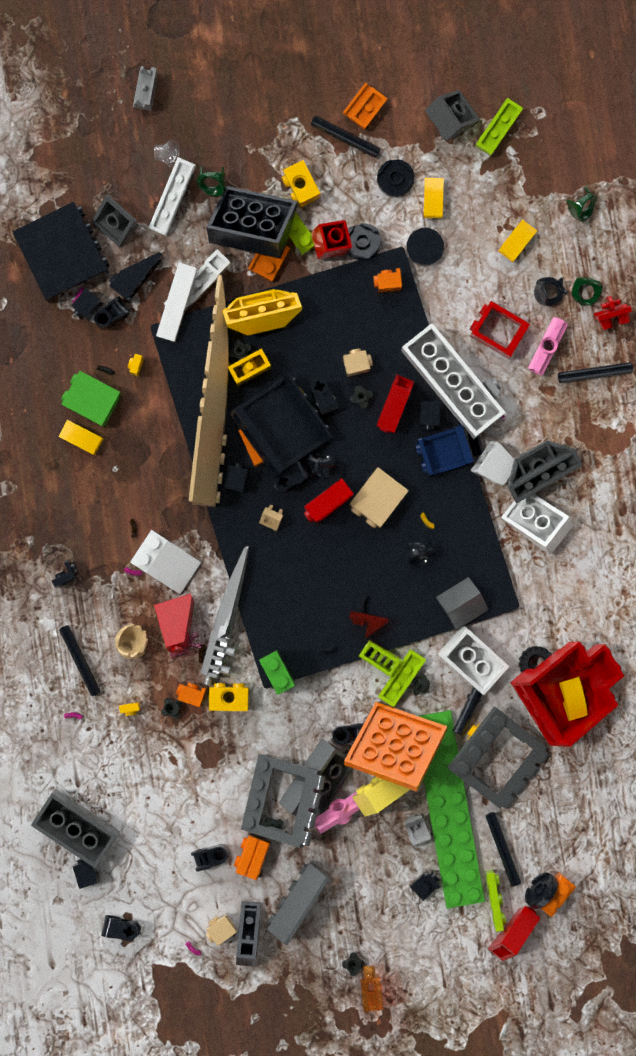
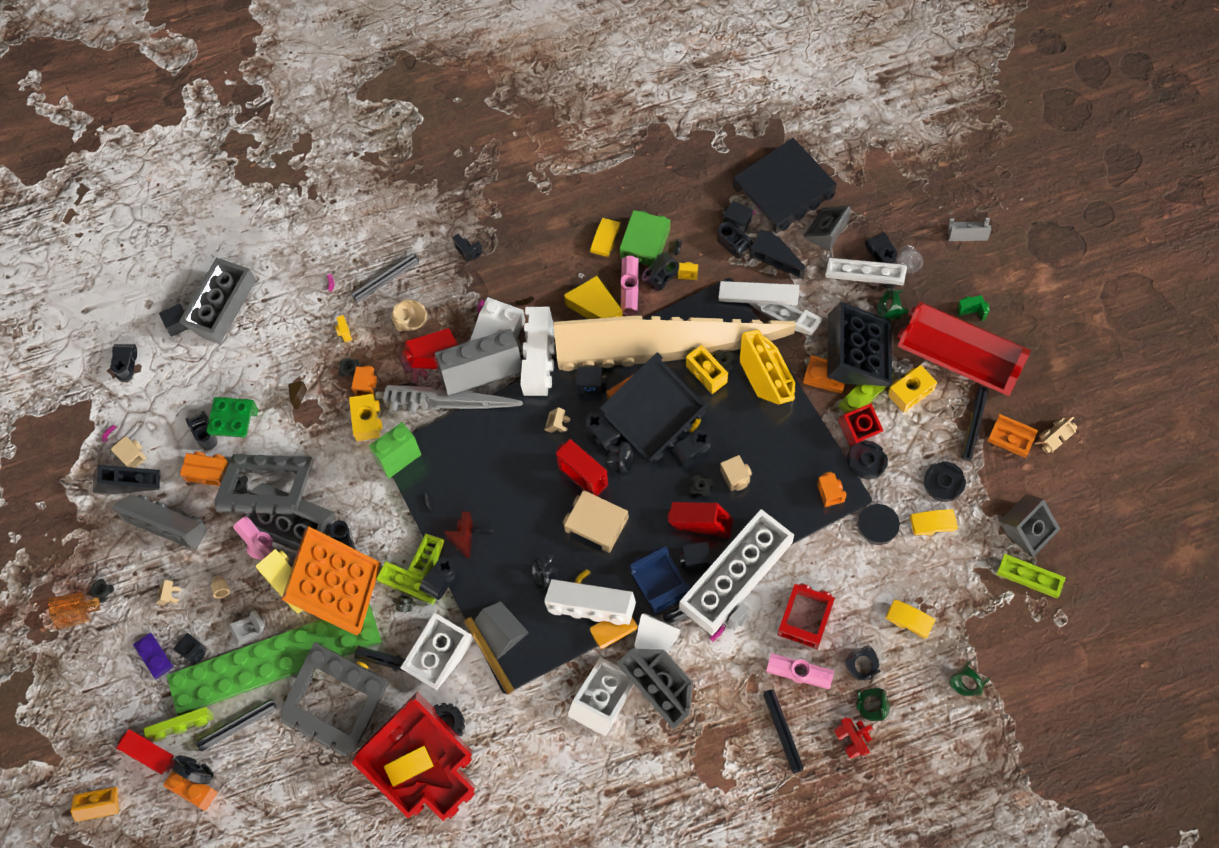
camera: 85 degrees right, 20 degrees down
none -> light orange slope [70,786,119,821]
none -> dark purple plate [133,632,174,679]
none -> tan tile [155,580,181,606]
none -> green bracket [207,397,259,438]
none -> tan hose [211,575,230,598]
none -> dark brown slope [288,381,307,409]
none -> black piece [419,558,455,600]
none -> slope [435,329,522,397]
none -> pearl gold bar [464,617,515,695]
none -> white wedge [521,307,556,396]
none -> white brick [544,579,636,625]
none -> yellow slope [564,276,623,319]
none -> light orange slope [590,618,638,649]
none -> bright pink piece [621,256,639,316]
none -> black piece [642,252,680,291]
none -> black piece [865,232,897,264]
none -> red panel [897,302,1031,396]
none -> green bracket [956,295,990,321]
none -> tan hinge [1035,417,1077,454]

